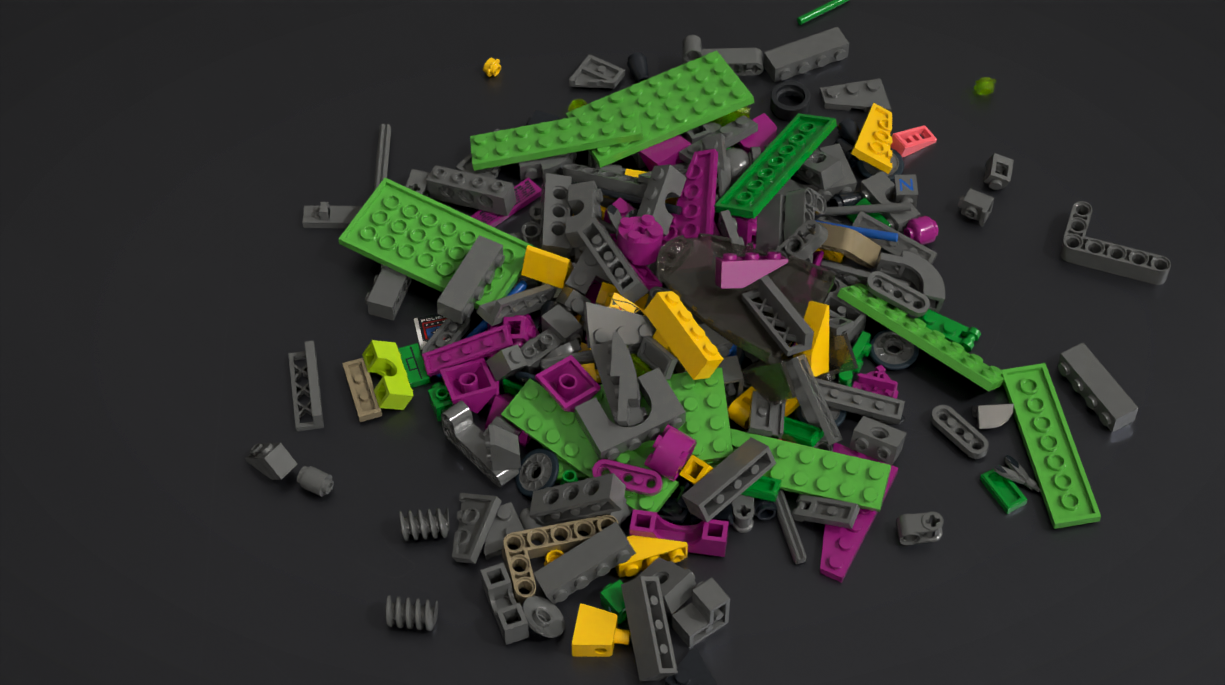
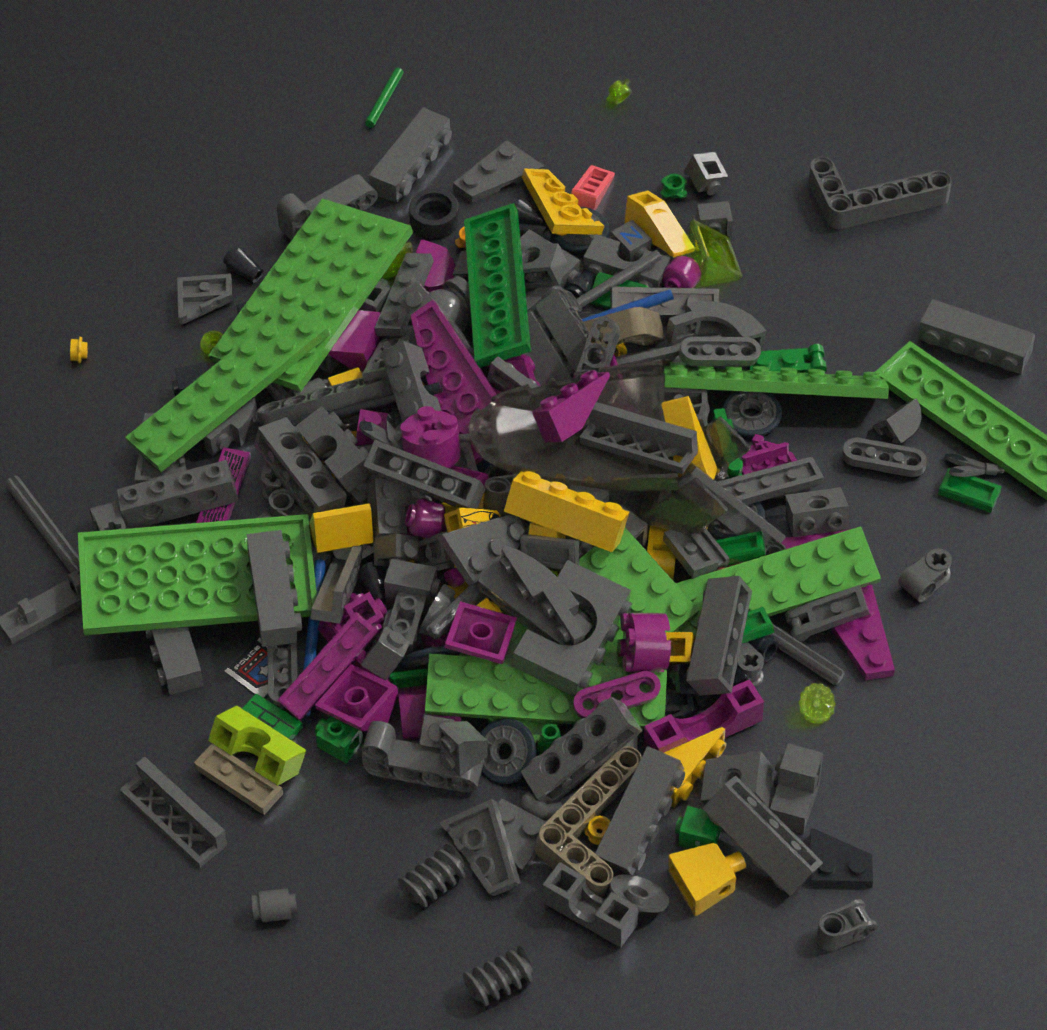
camera: 35 degrees left, 0 degrees up
dark grey slope [245,442,297,480] -> none
none -> magenta head [405,499,447,538]
none -> yellow slope [624,191,695,257]
none -> green plate [661,174,687,199]
none -> clear neon green slope [689,219,743,287]
none -> clear neon green piece [798,683,836,724]

